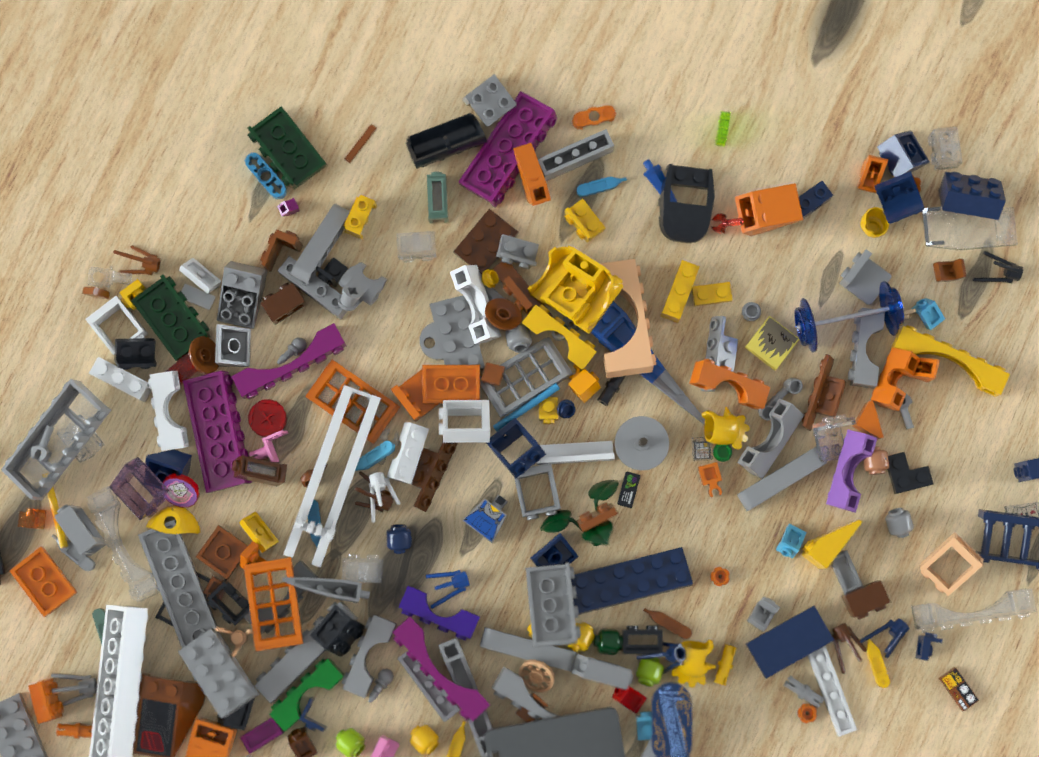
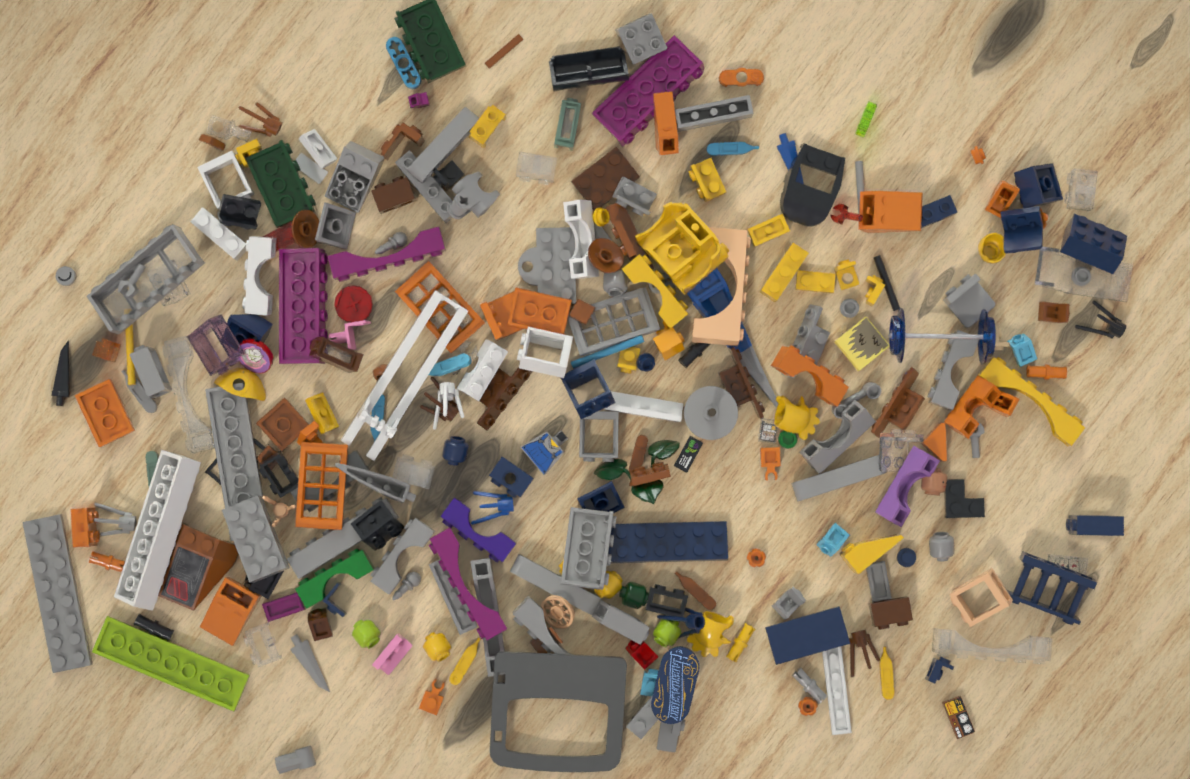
camera: 10 degrees right, 5 degrees up
dark blue plant [859,618,909,658] -> none
none -> dark blue brick [489,457,534,498]
none -> dark orange piece [629,435,648,486]
none -> reddish brown bracket [718,346,765,419]
none -> yellow plate [747,214,790,247]
none -> yellow bracket [834,259,859,290]
none -> light grey bar [855,161,865,215]
none -> yellow bracket [865,275,885,307]
none -> black bar [873,255,900,311]
none -> dark blue plate [897,548,916,567]
none -> orange plate [971,146,986,165]
none -> orange pin [1026,364,1067,380]
none -> light grey plate [1071,267,1091,286]

